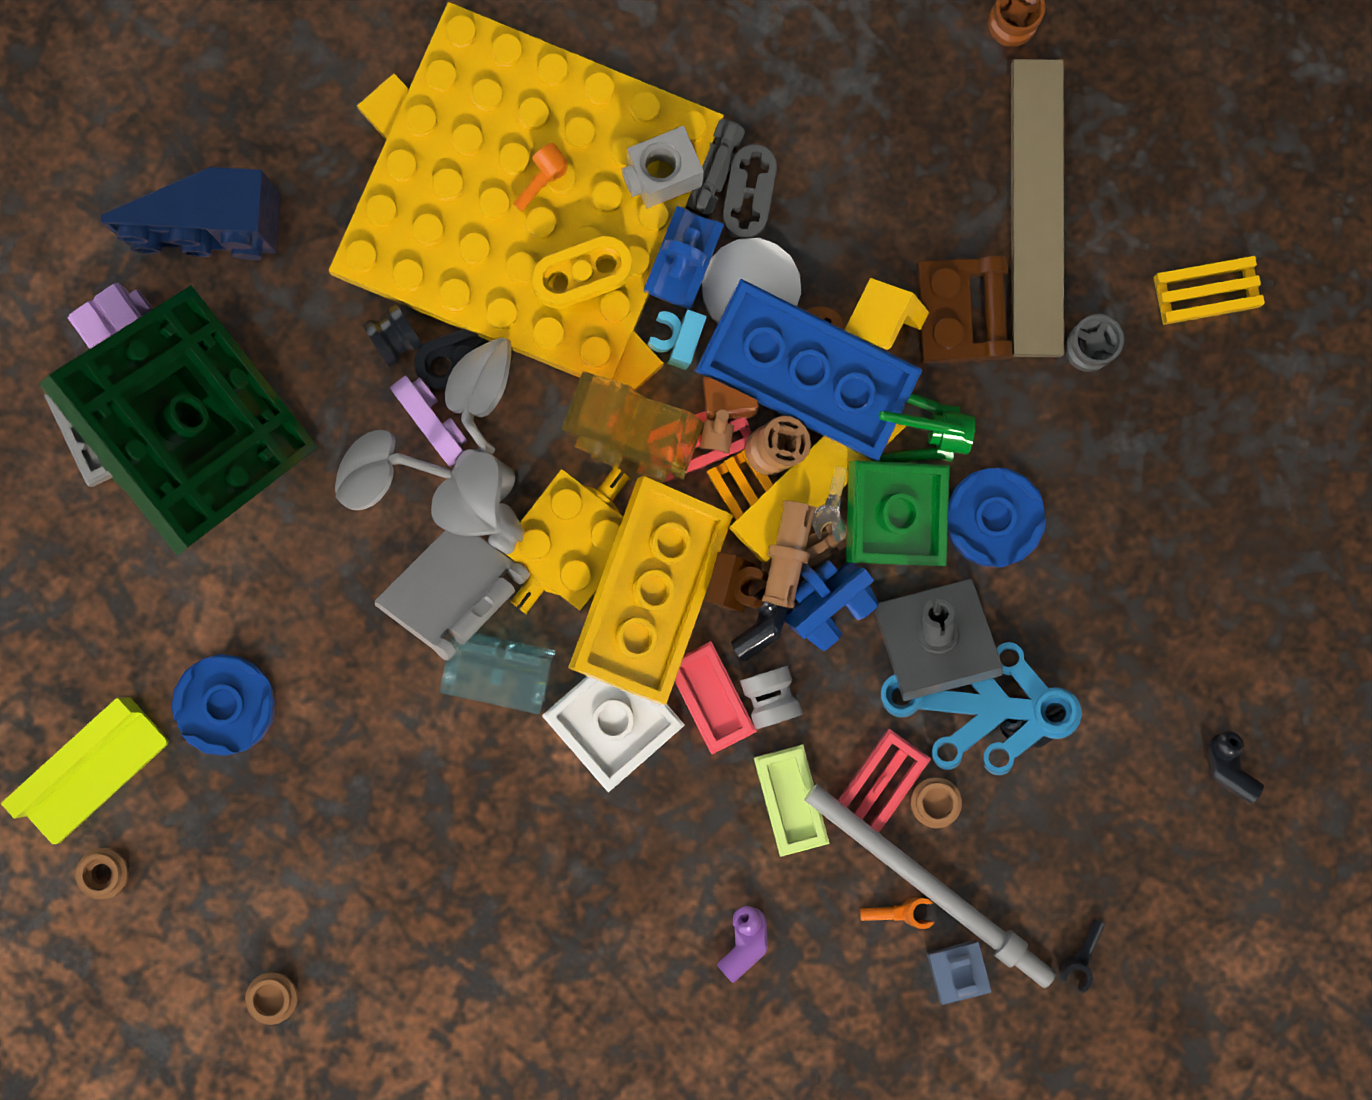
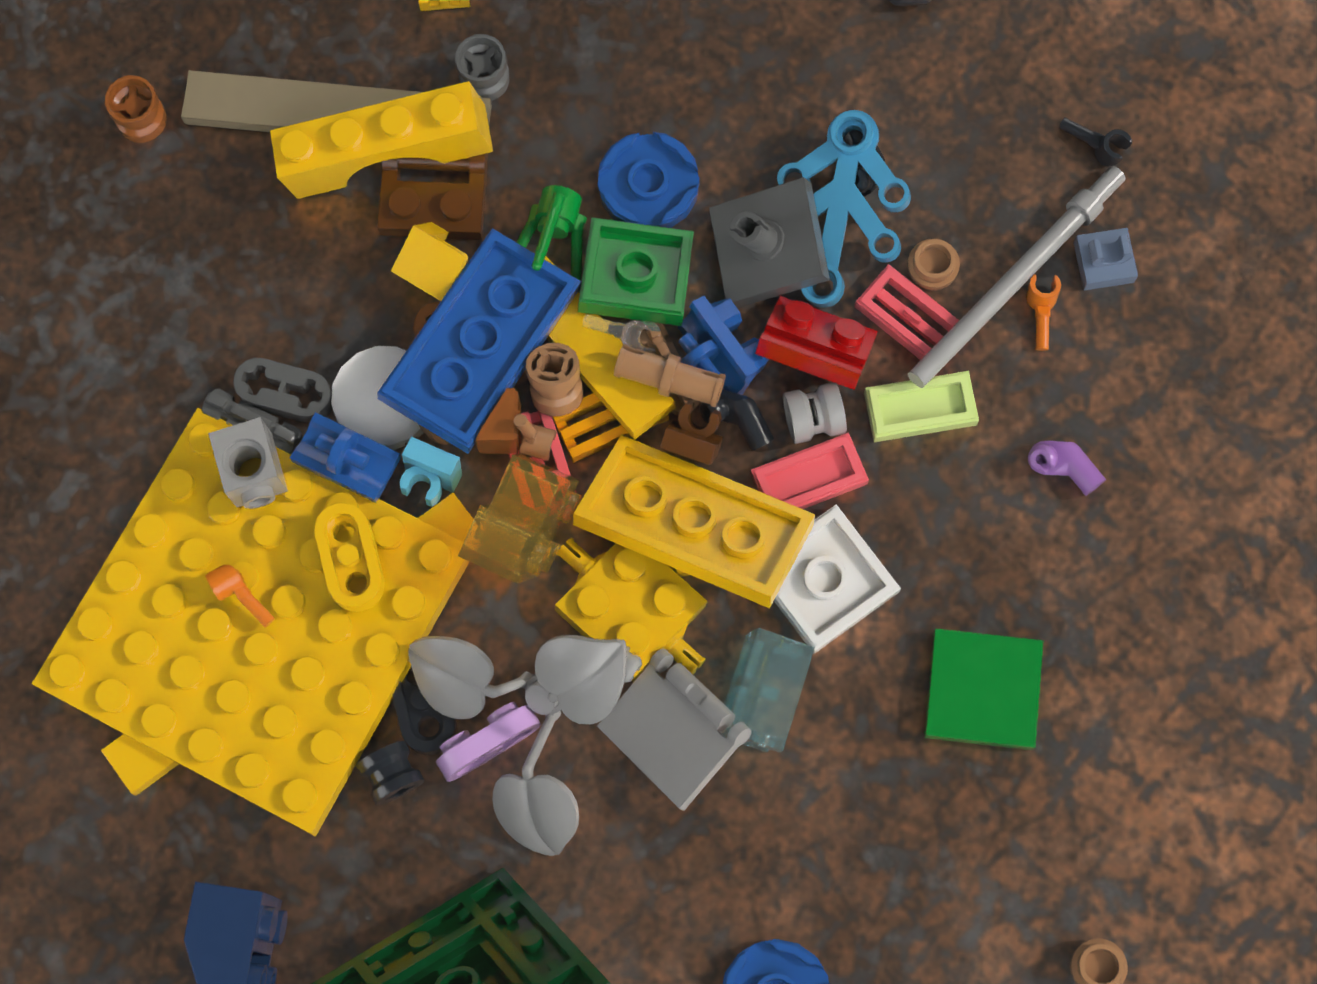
camera: 75 degrees left, 10 degrees down
none -> yellow arch [270,81,493,199]
none -> red plate [755,296,878,390]
none -> green tile [924,628,1044,750]

